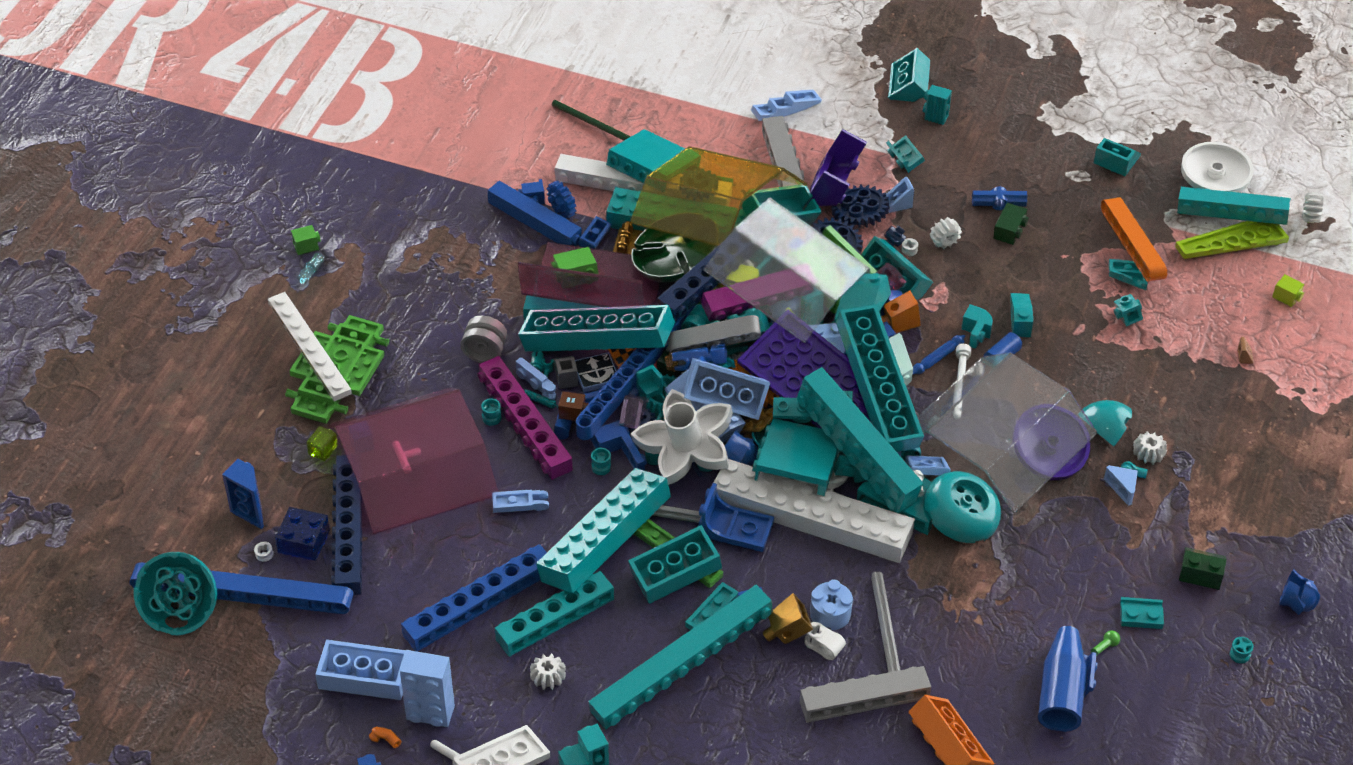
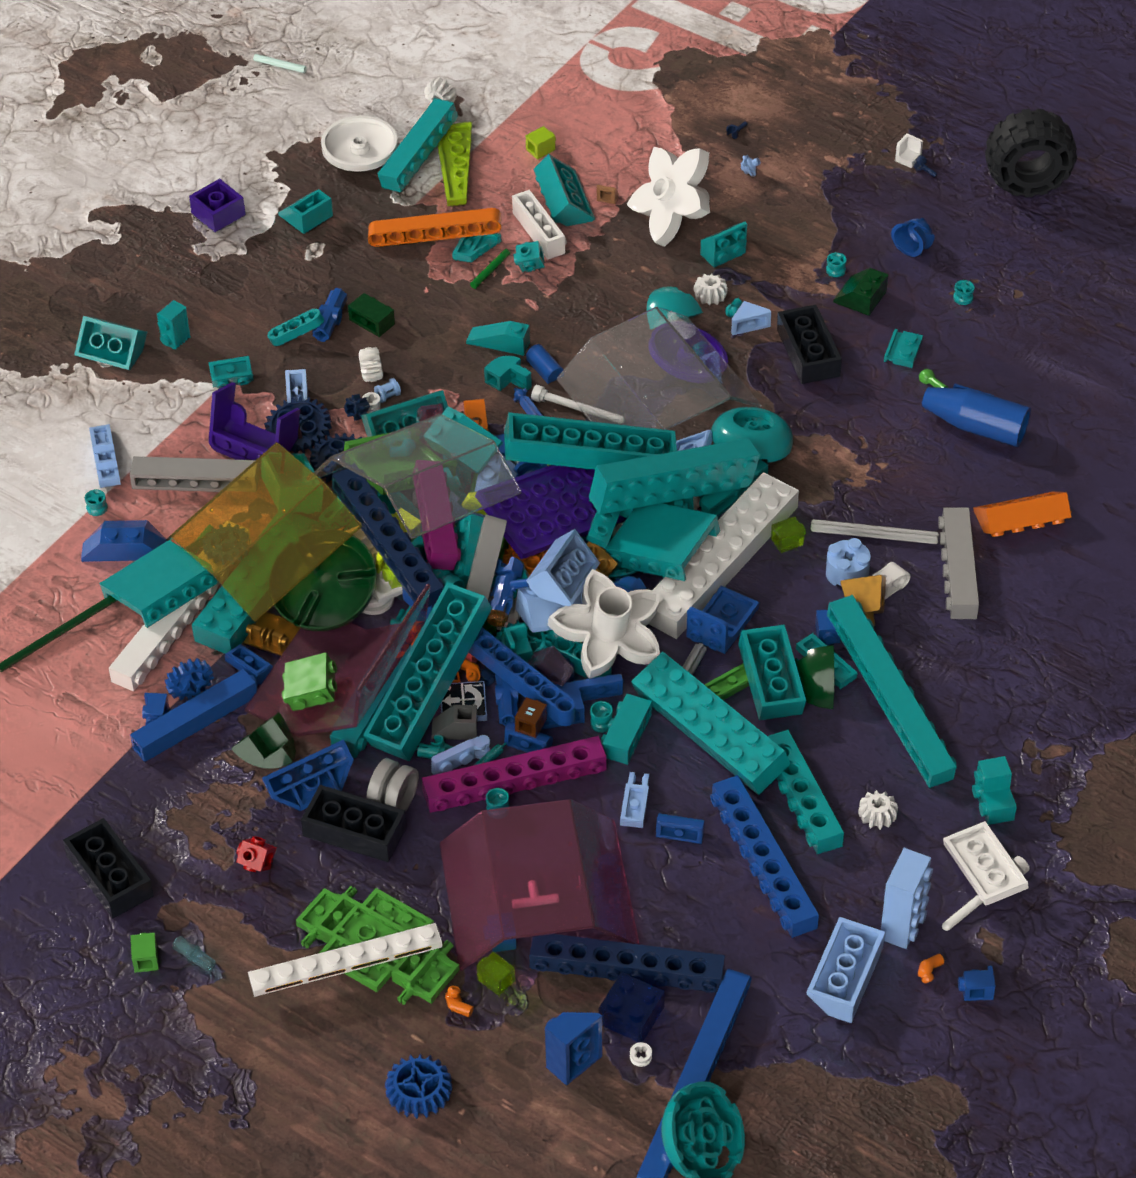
camera: 75 degrees left, 0 degrees up
none -> black brick [63,818,154,919]
none -> blue wedge [81,520,168,562]
none -> teal wheel [84,489,108,516]
none -> dark purple brick [189,178,246,232]
none -> dark green brick [231,712,296,769]
none -> red brick [236,836,277,872]
none -> light aqua bar [254,54,307,73]
none -> blue wedge [262,739,354,811]
none -> teal beam [267,309,324,346]
none -> black brick [301,785,407,862]
none -> light blue bush [374,378,401,403]
none -> blue gear [385,1053,452,1119]
none -> orange arm [445,986,474,1018]
none -> green bar [470,249,510,289]
none -> white brick [512,190,567,260]
none -> teal slope [533,154,595,226]
none -> teal brick [601,694,652,765]
none -> white plant [627,147,710,247]
none -> blue brick [656,813,705,844]
none -> teal slope [700,222,747,268]
none -> light blue plant [740,155,761,177]
none -> clear neon green brick [771,516,806,553]
none -> black brick [777,304,842,384]
none -> dark green brick [795,646,834,709]
none -> teal wheel [826,252,847,277]

